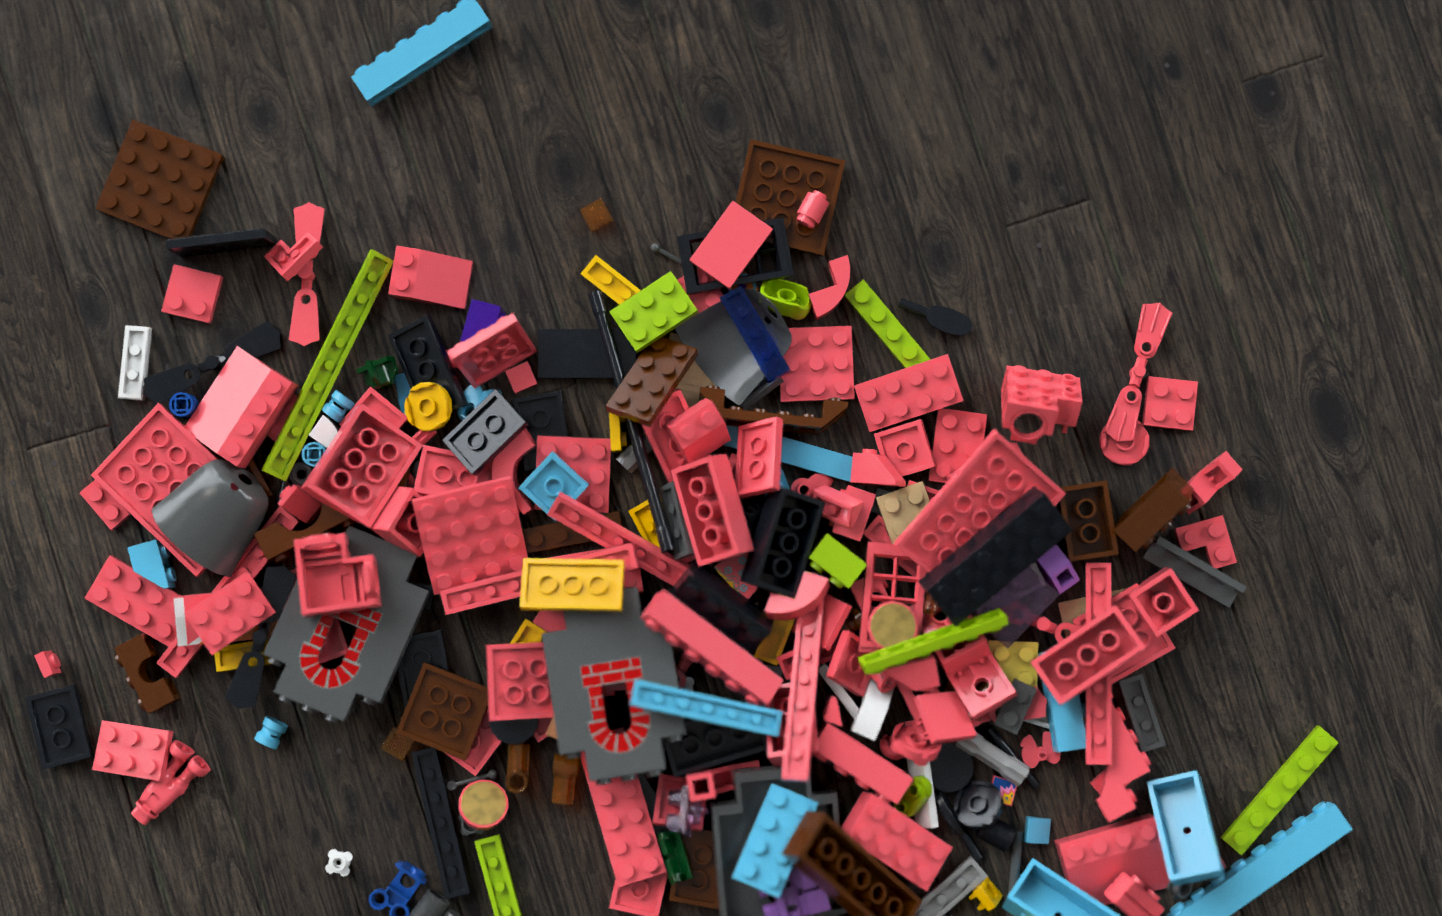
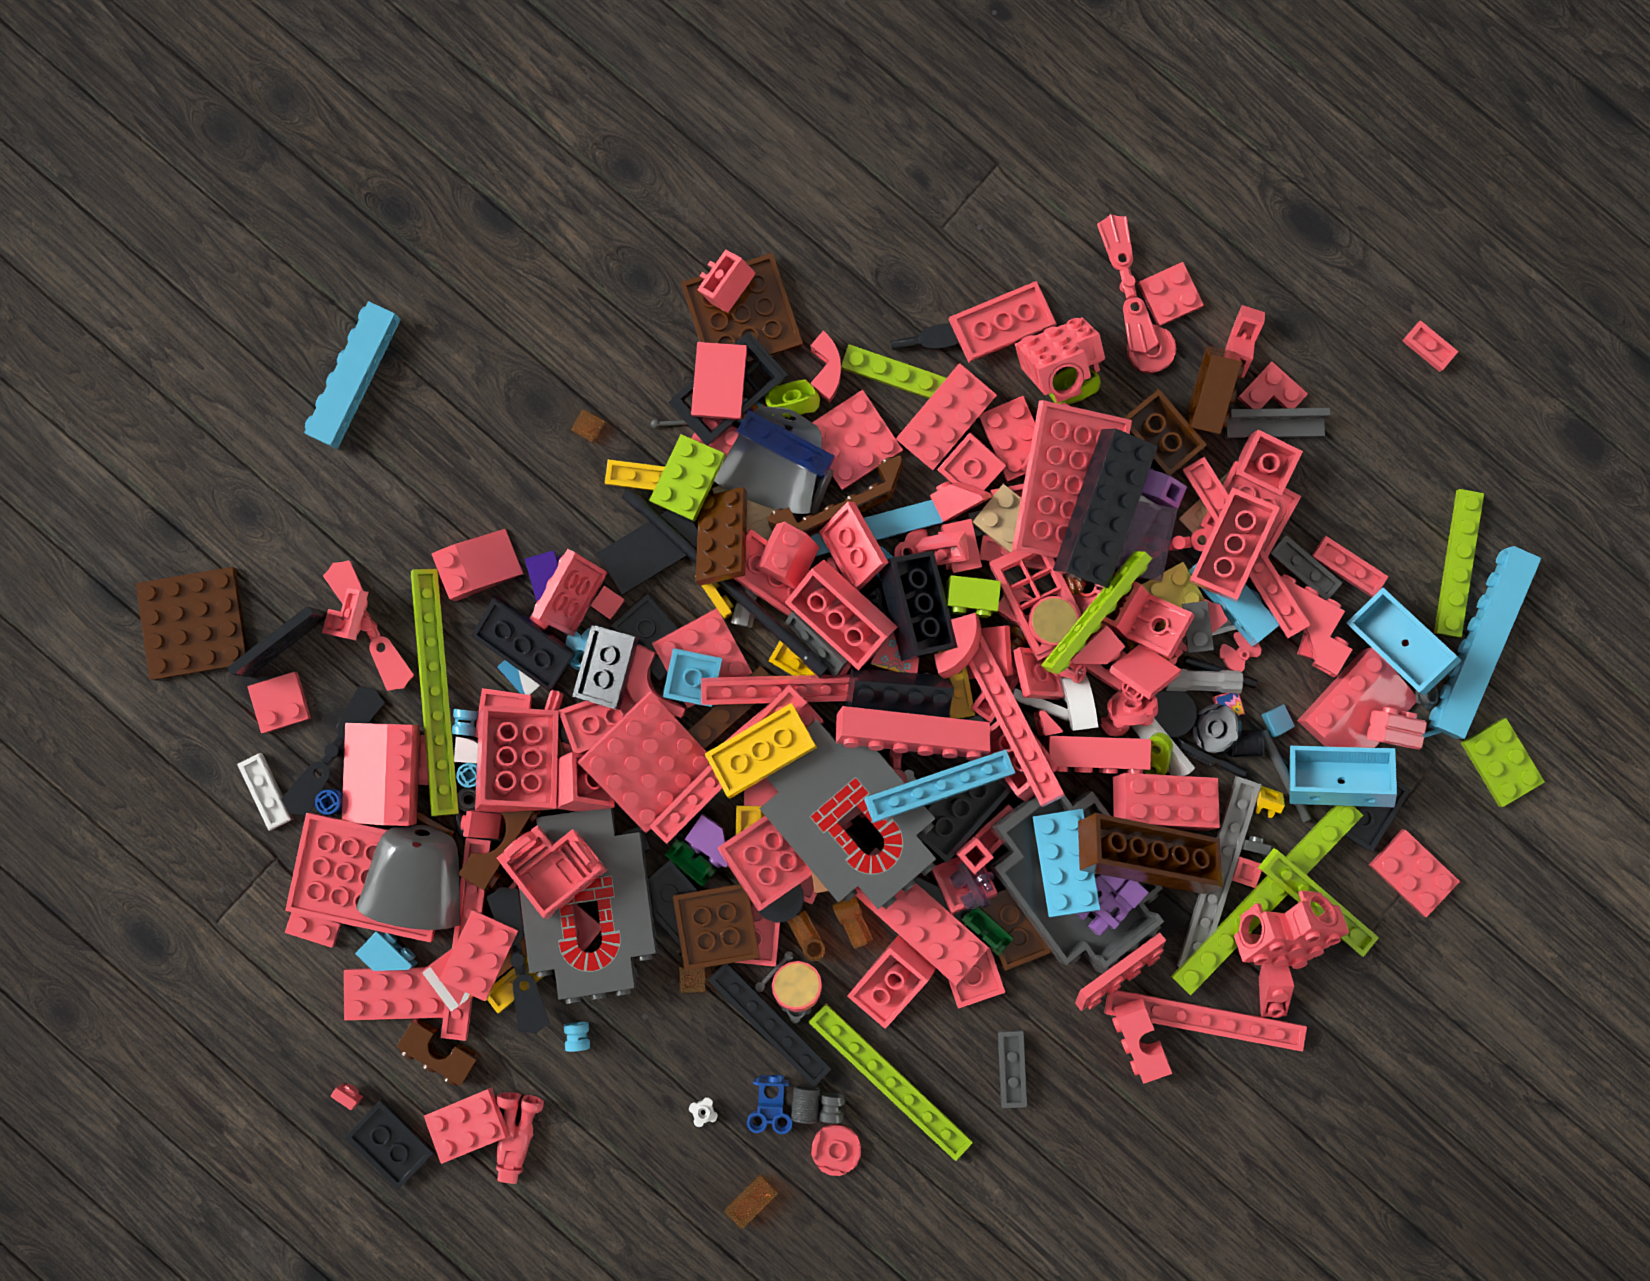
camera: 35 degrees left, 0 degrees up
dark green piece [356,356,398,390] -> none
yellow tile [404,382,452,431] -> none
coral brick [796,190,829,229] -> none
none -> dark green hinge [664,838,716,887]
none -> medium lavender slope [685,814,728,868]
none -> coral brick [697,249,756,313]
none -> coral slope [847,935,936,1029]
none -> coral tile [949,281,1057,363]
none -> lime piece [1049,366,1101,405]
none -> coral plate [1312,536,1388,597]
none -> coral plate [1402,320,1458,372]

